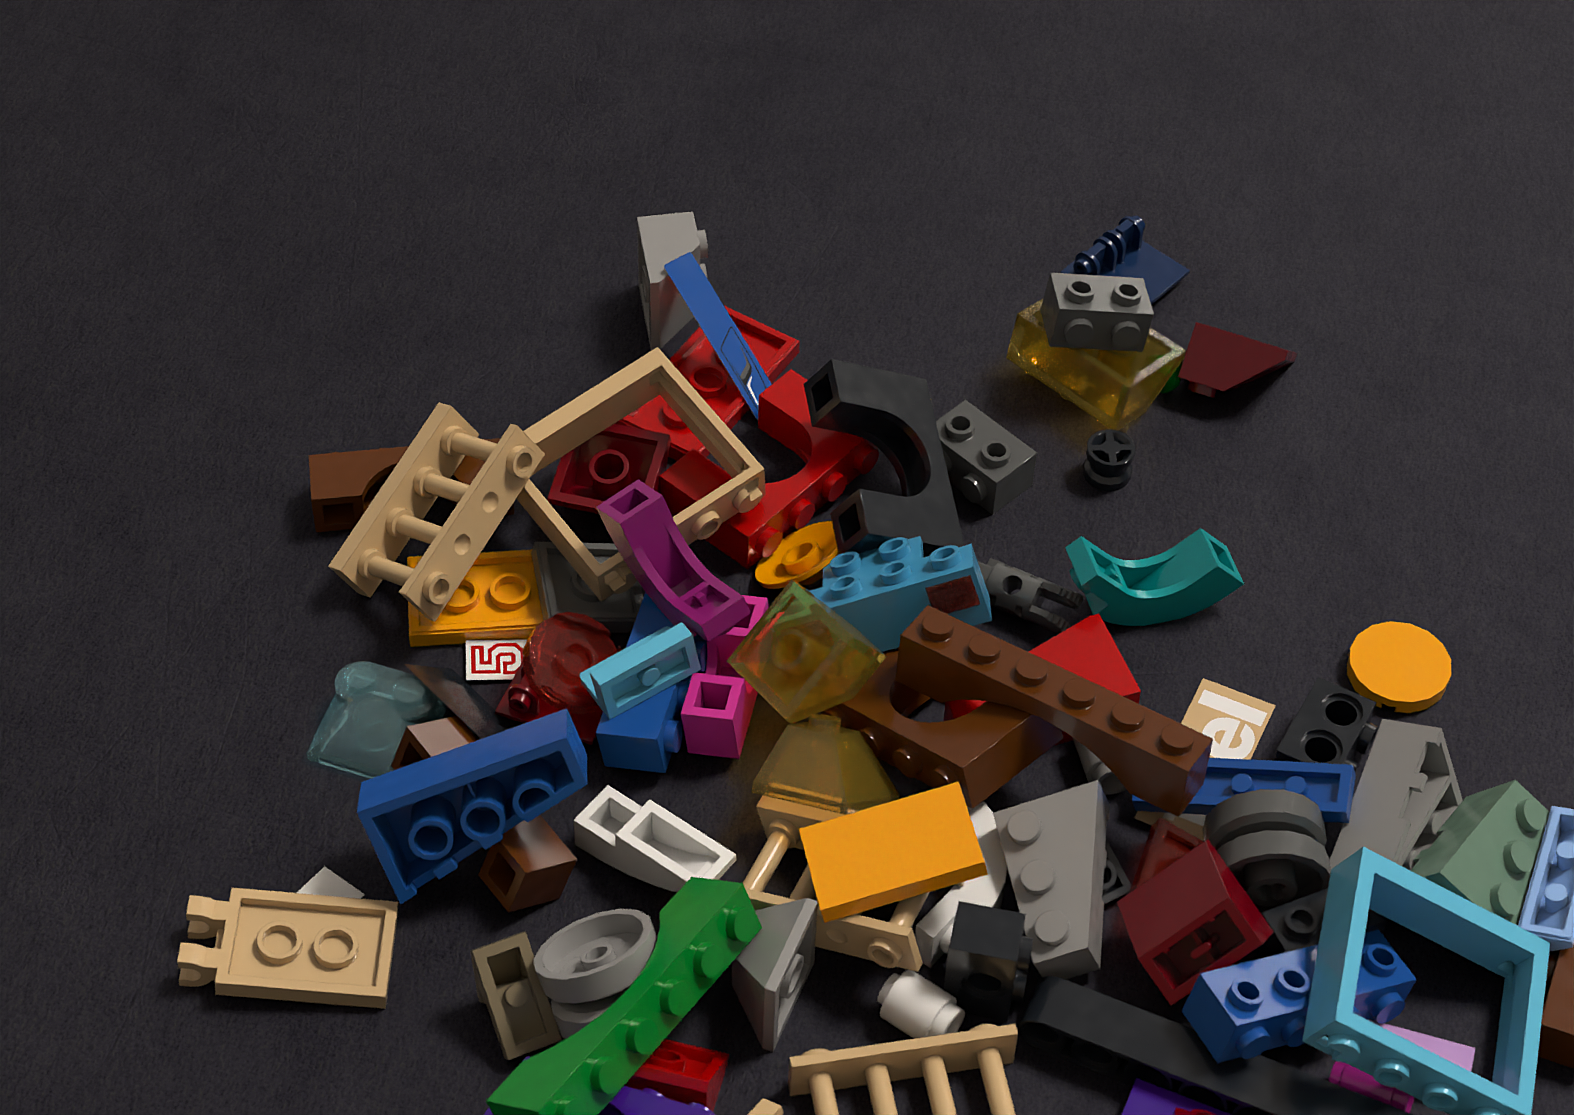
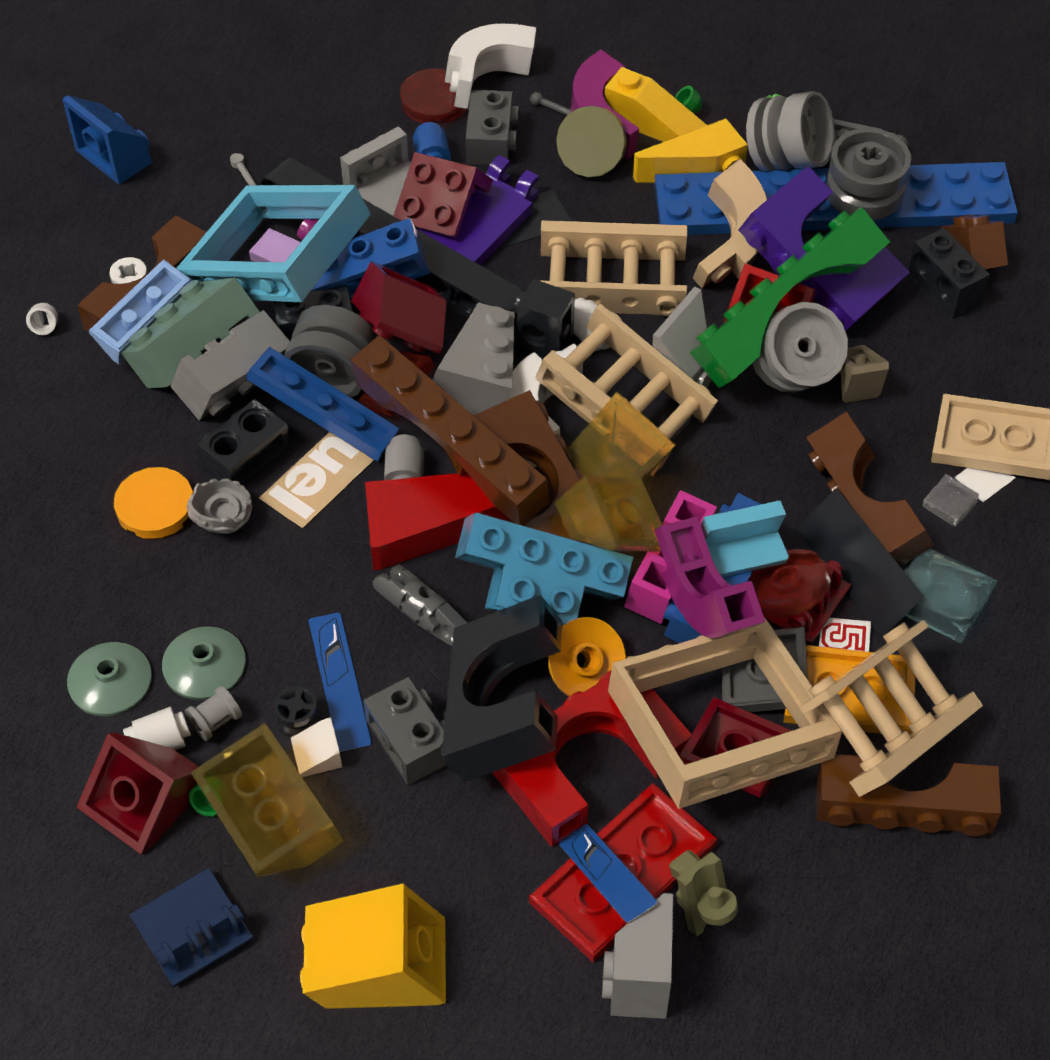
camera: 165 degrees left, 5 degrees up
blue wedge [357,708,587,904] -> none
white slope [573,785,736,892] -> none
light orange tile [799,782,988,923] -> none
dark grey brick [1040,273,1154,352] -> none
teal arch [1065,528,1244,626] -> none
none -> sand green dish [67,642,152,717]
none -> white brick [123,706,191,750]
none -> sand green dish [162,627,246,700]
none -> light grey bush [185,686,242,741]
none -> light grey hair [186,478,252,534]
none -> white slope [291,717,342,778]
none -> yellow slope [300,883,446,1009]
none -> blue sticker [308,613,371,752]
none -> olive hips [669,850,738,937]
none -> clear tile [922,474,979,527]

